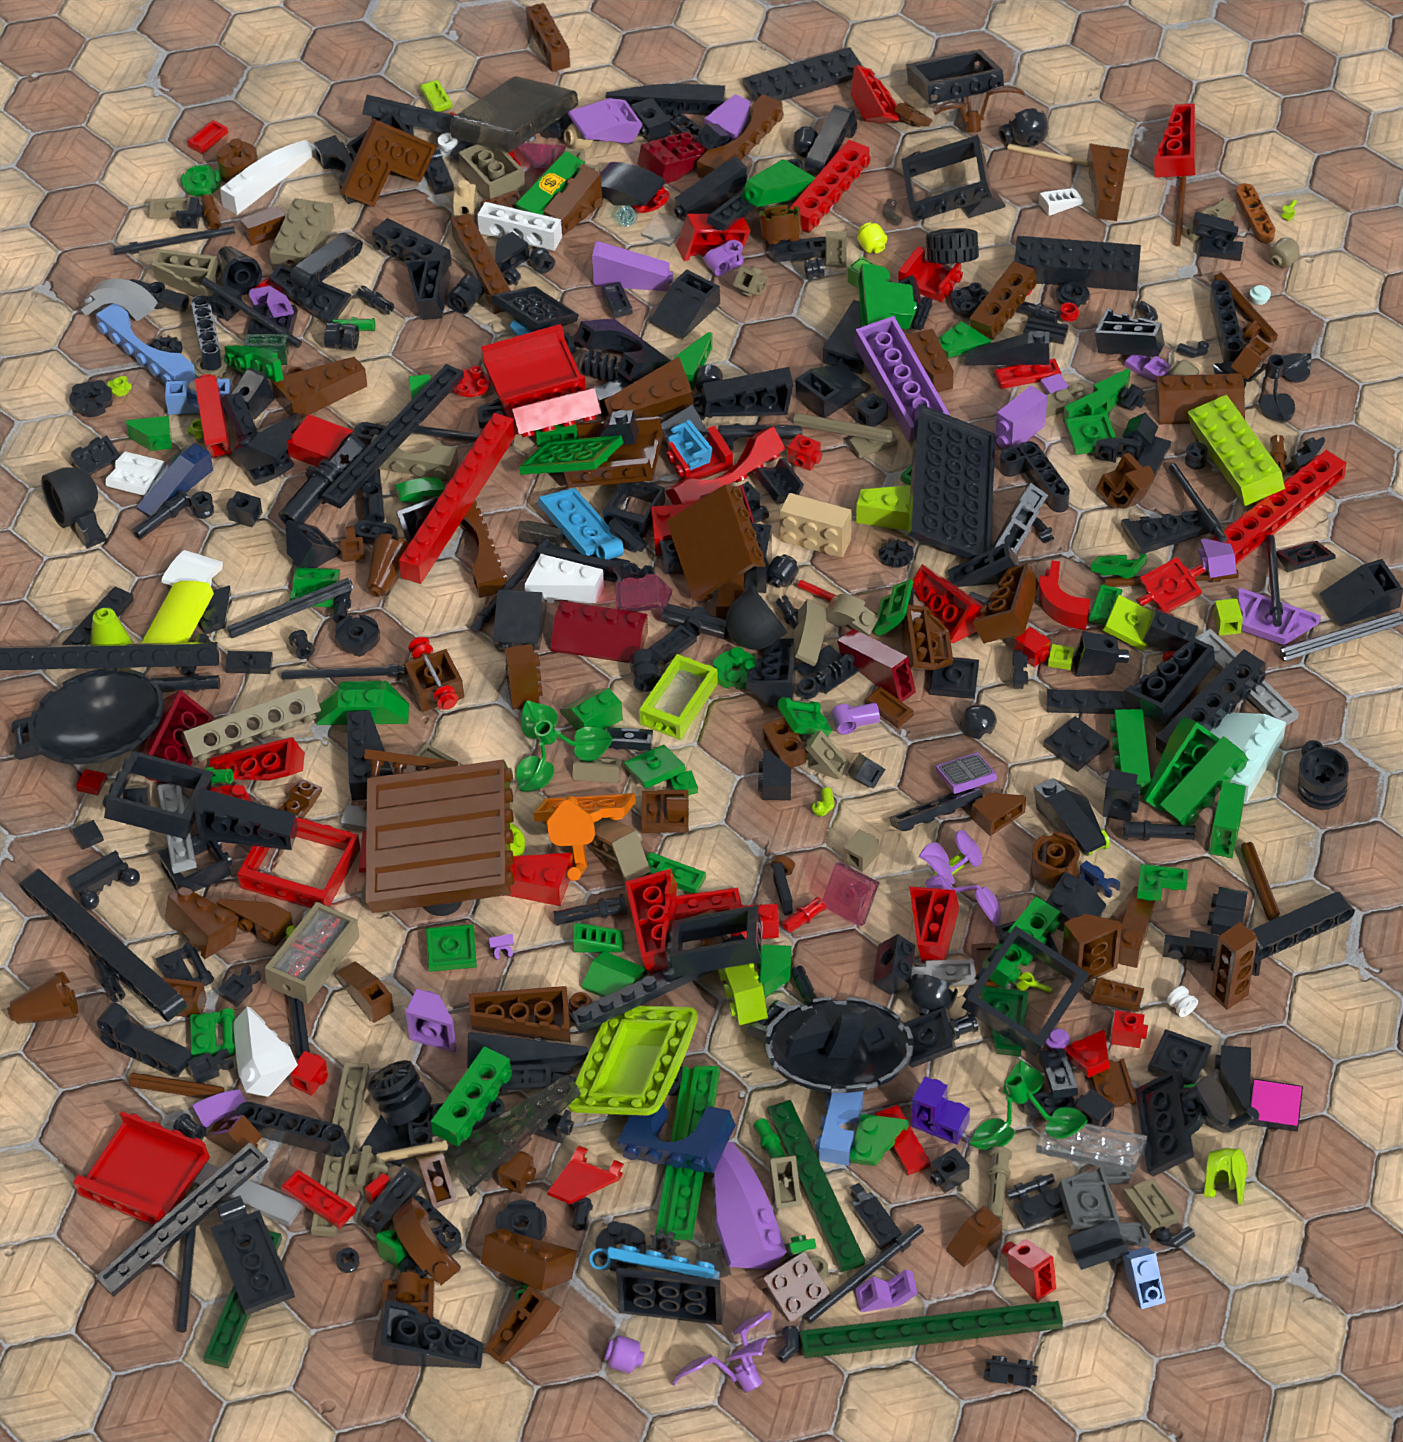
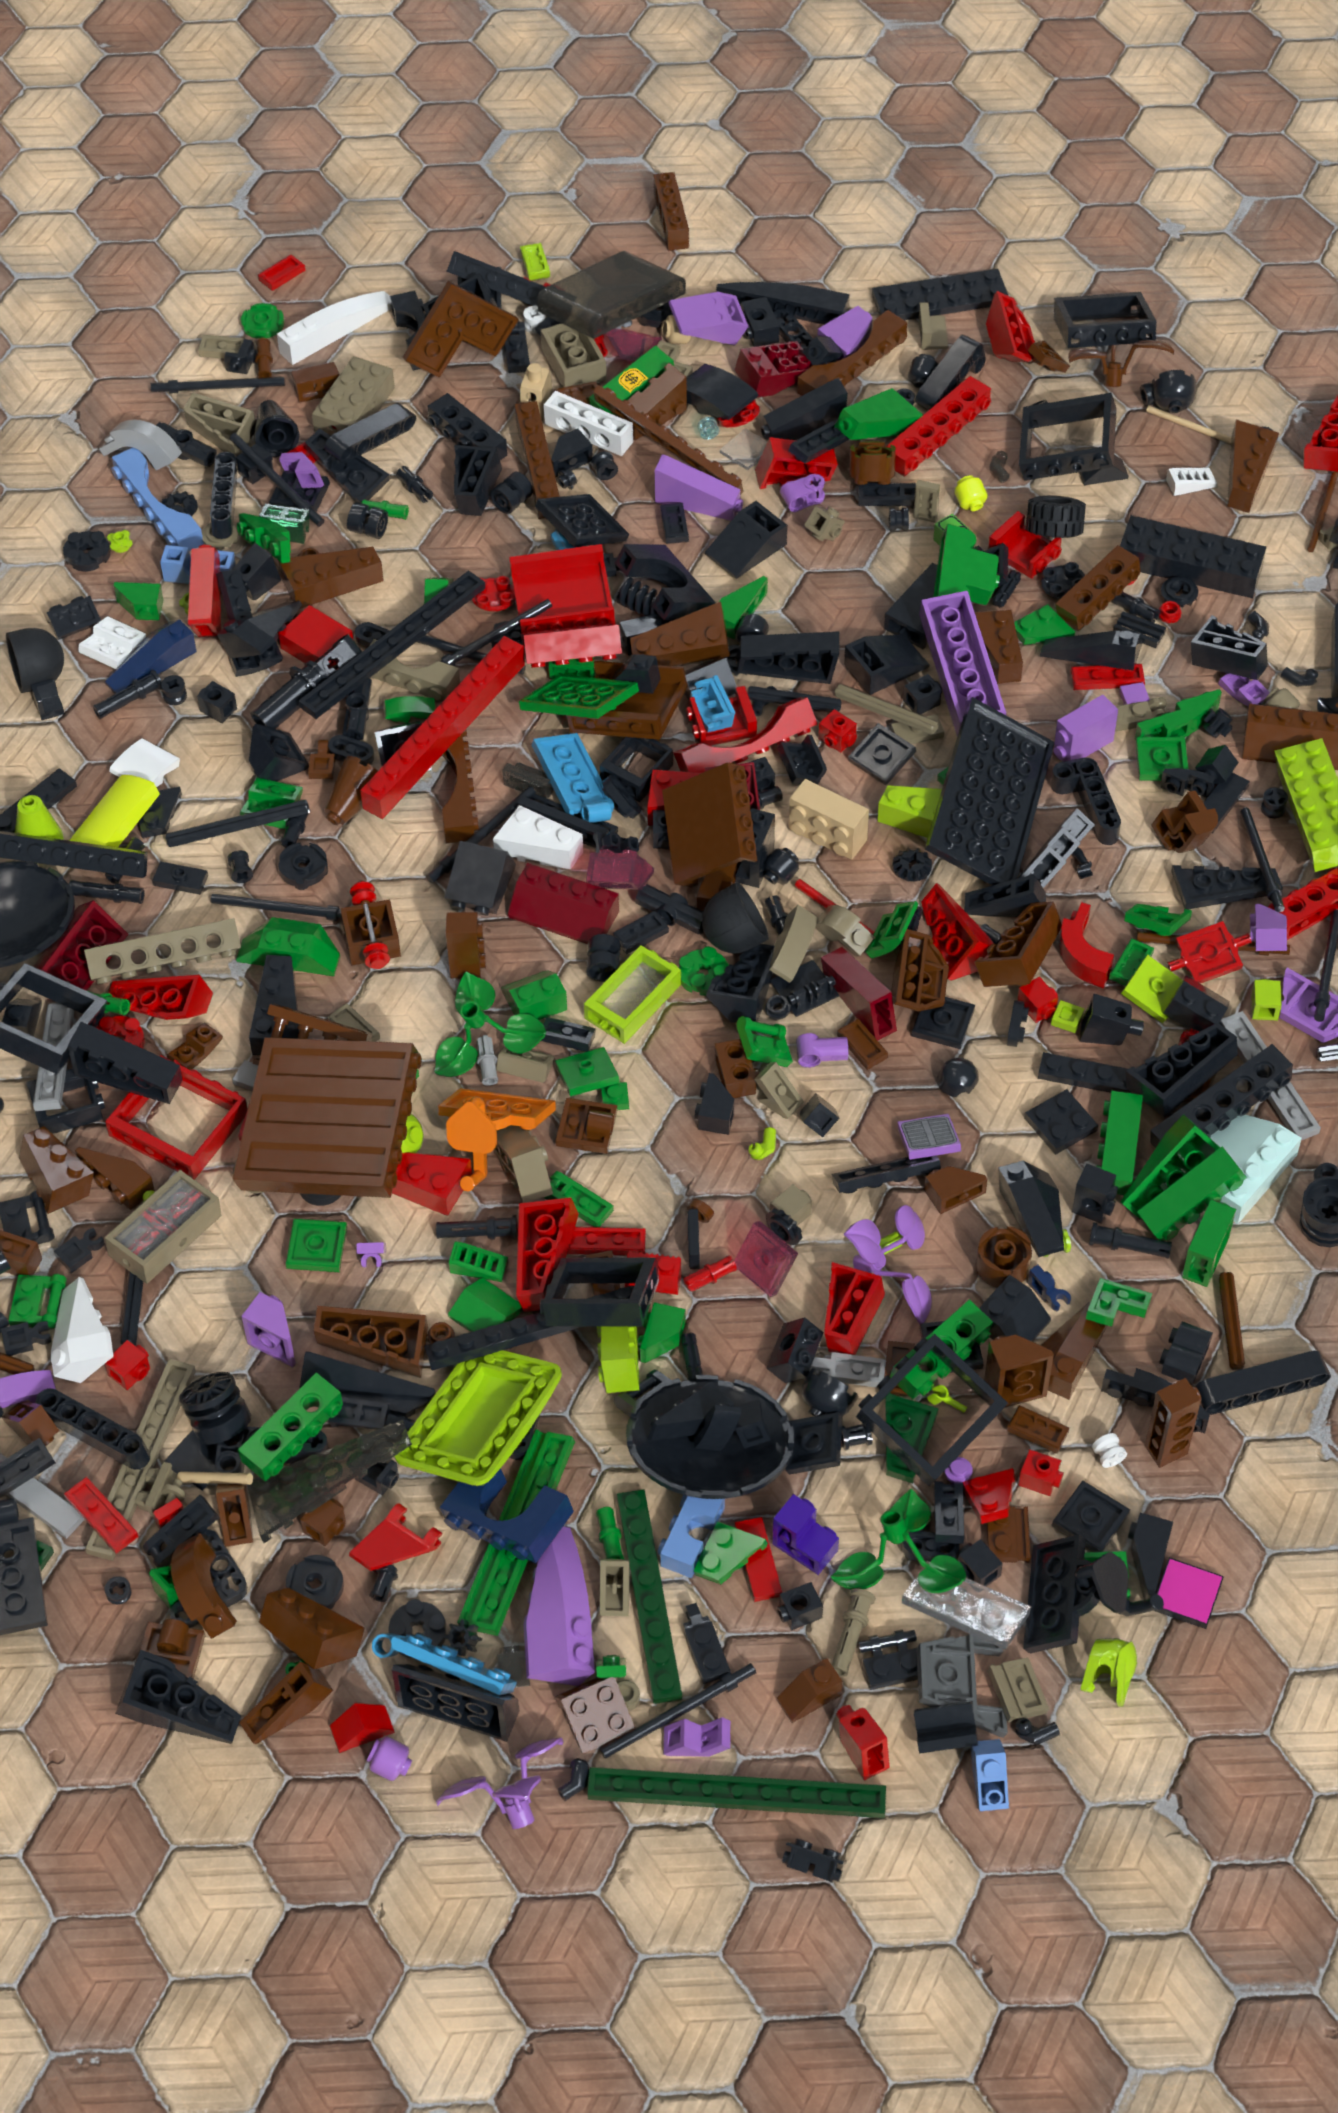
camera: 10 degrees right, 5 degrees up
reddish brown brick [216,138,258,183] -> none
reddish brown slope [335,961,394,1023] -> none
none -> red slope [330,1703,395,1753]
none -> black bar [440,599,553,666]
none -> light grey axle [477,1035,498,1086]
none -> reddish brown plate [593,385,744,495]
none -> black gear [766,1208,803,1245]
none -> black tile [848,723,916,785]
none -> dark tan panel [919,303,948,350]

